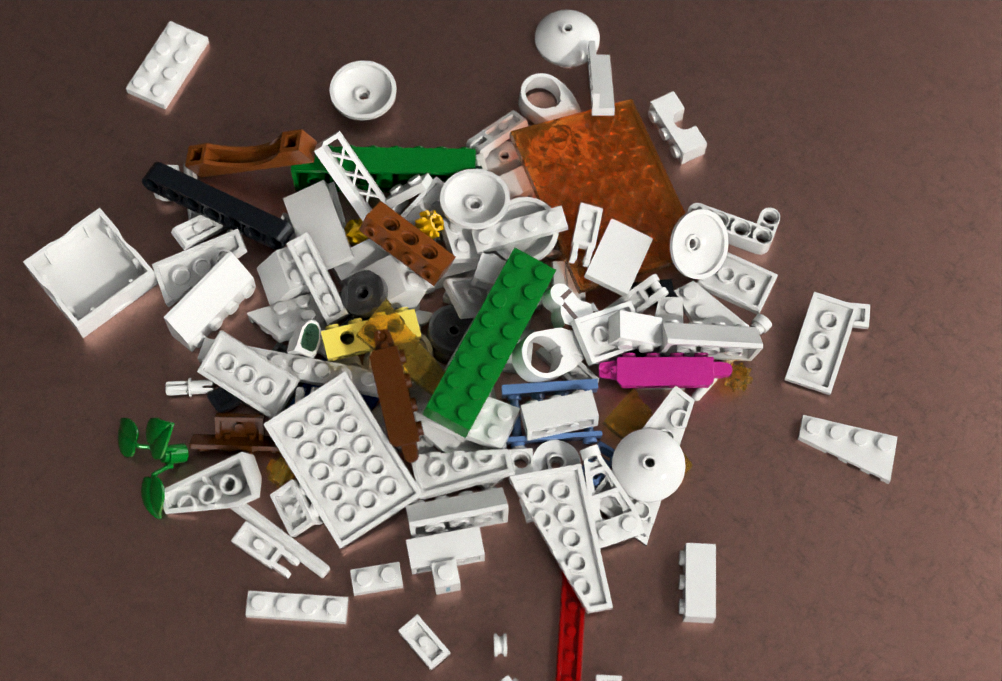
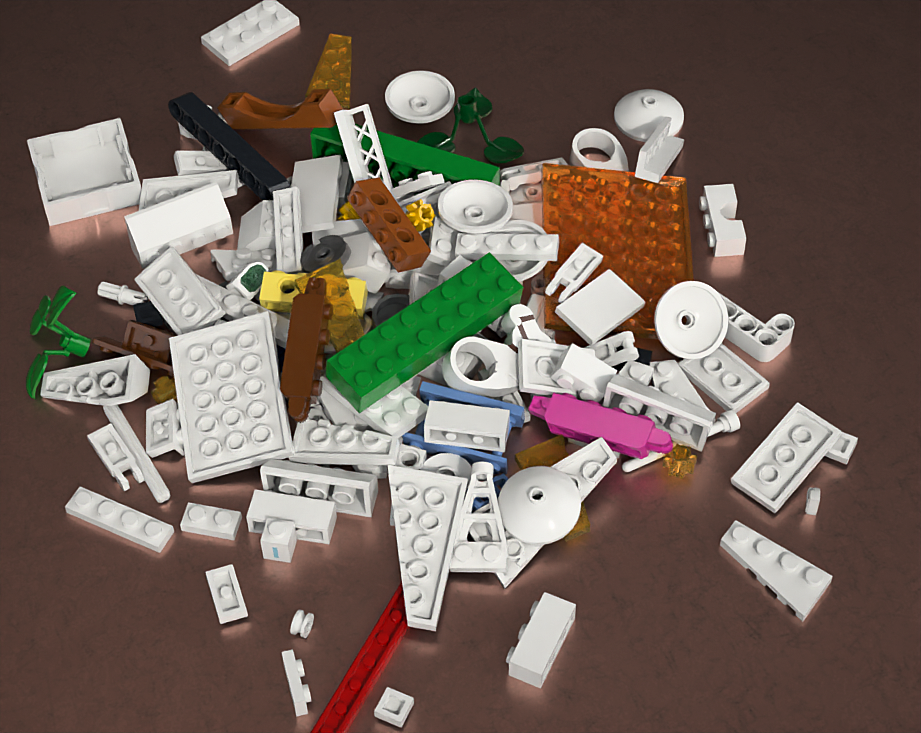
camera: 25 degrees right, 15 degrees down
none -> clear yellow wing [305,34,352,109]
none -> dark green plant [417,87,524,163]
none -> white tile [805,487,820,515]

